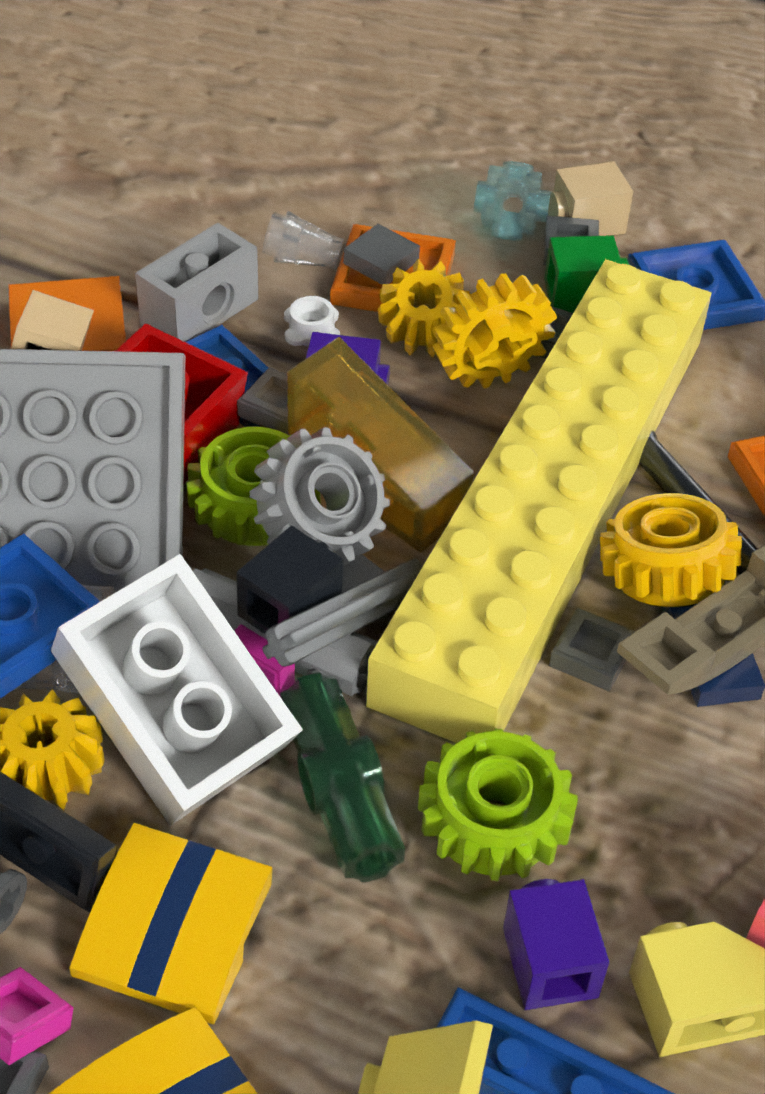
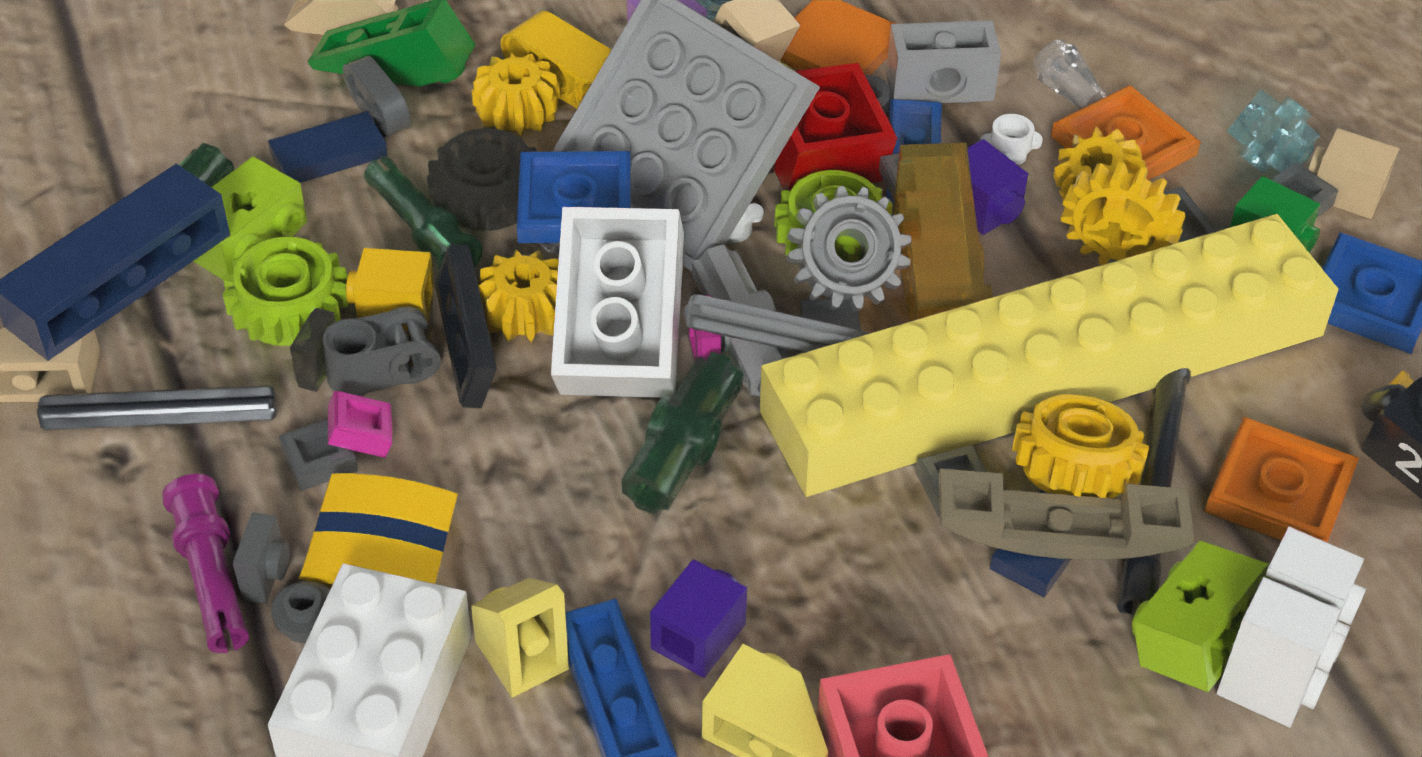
camera: 45 degrees right, 0 degrees up
yellow slope [70,823,272,1025] -> none
black brick [237,525,344,635] -> none
dark grey tile [343,224,420,285] -> none
lime gear [418,728,578,881] -> none

